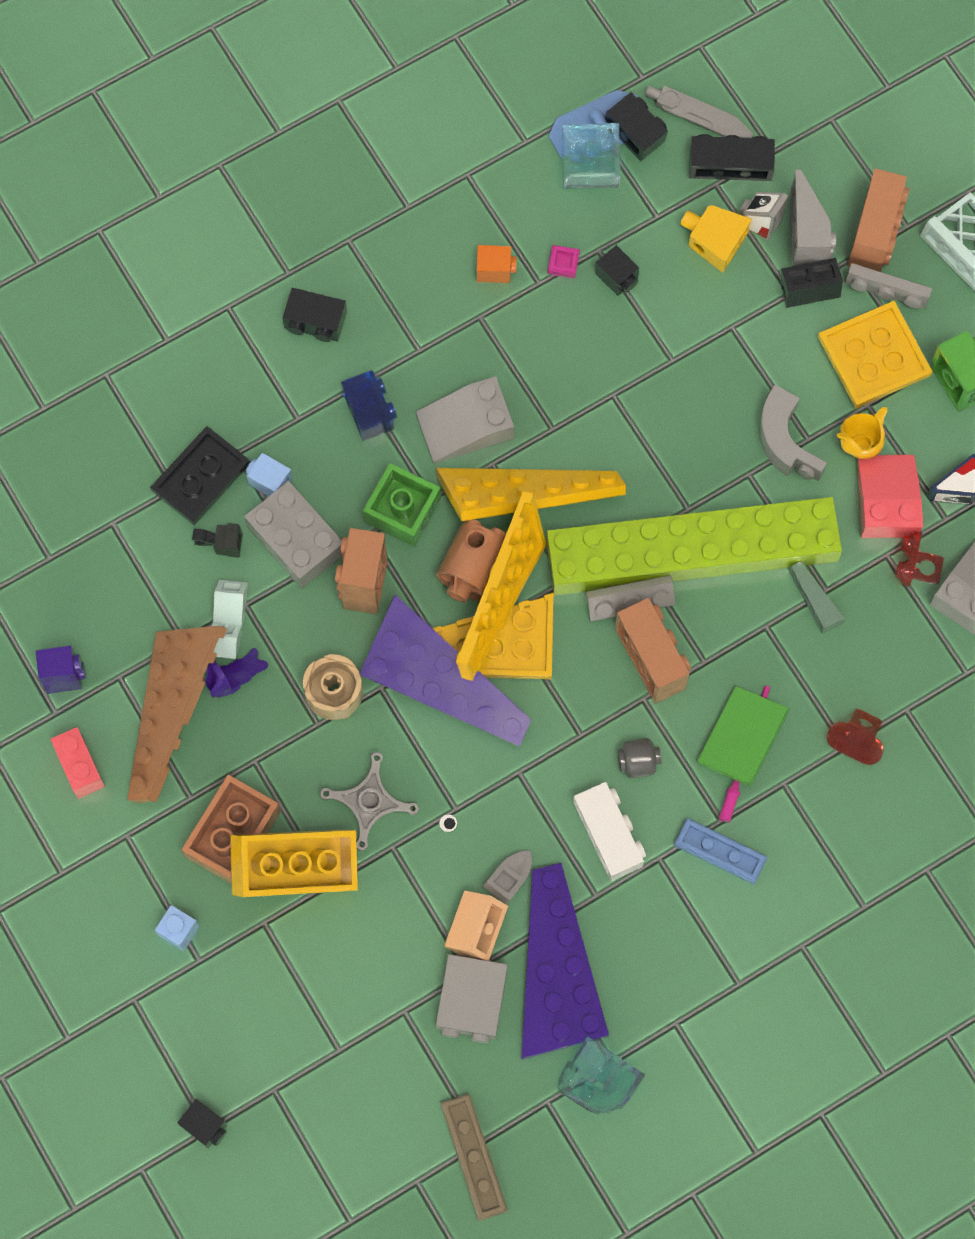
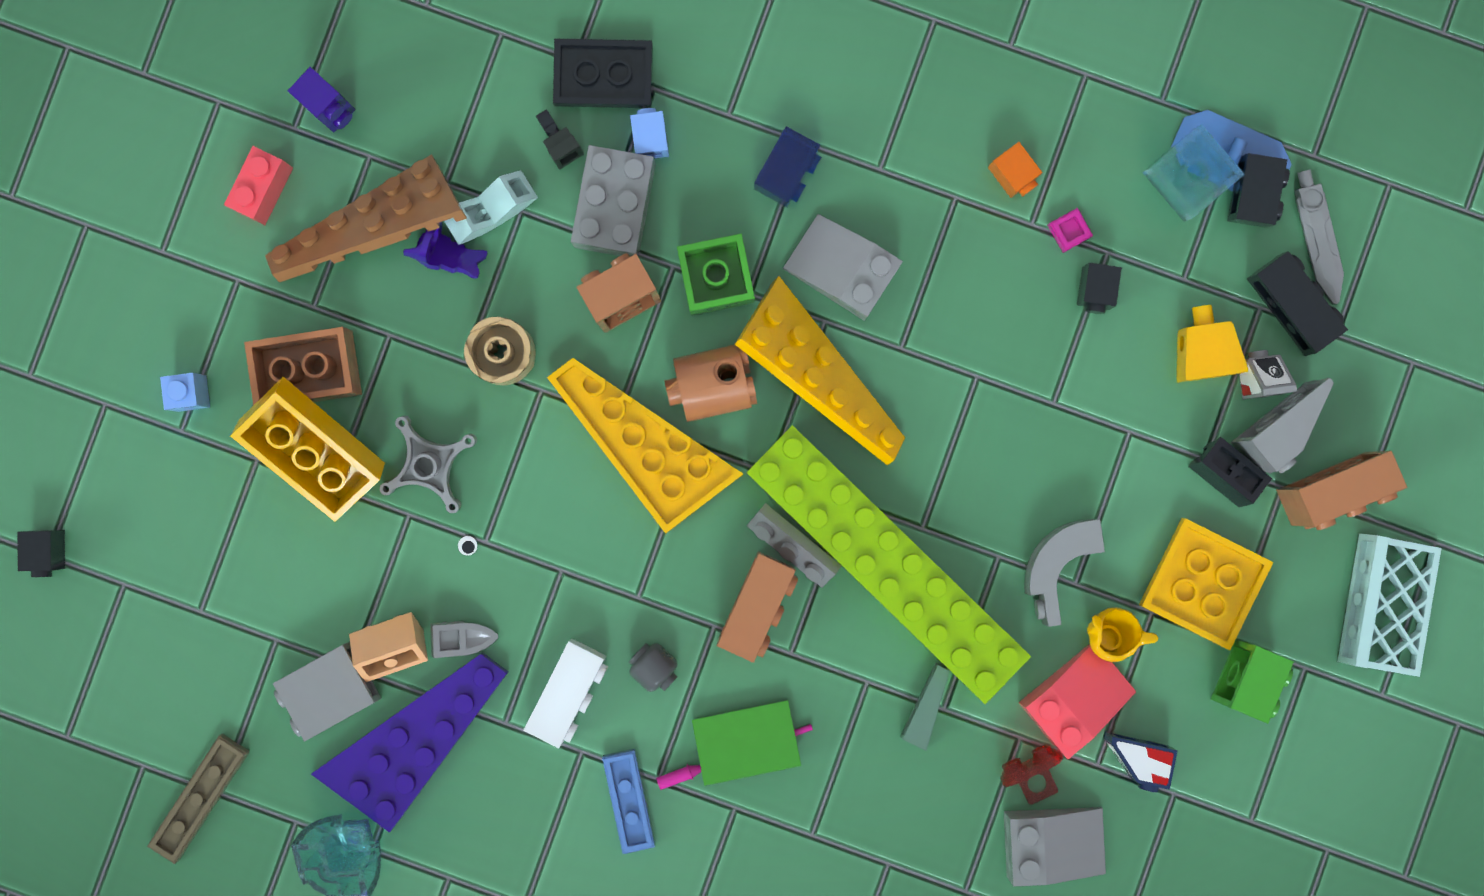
camera: 50 degrees right, 15 degrees up
black brick [282,288,347,342] -> none
dark purple wing [360,595,531,746] -> none
yellow wing [456,491,547,681] -> none
clear red bracket [827,709,884,765] -> none
light grey plate [845,263,932,309] -> none

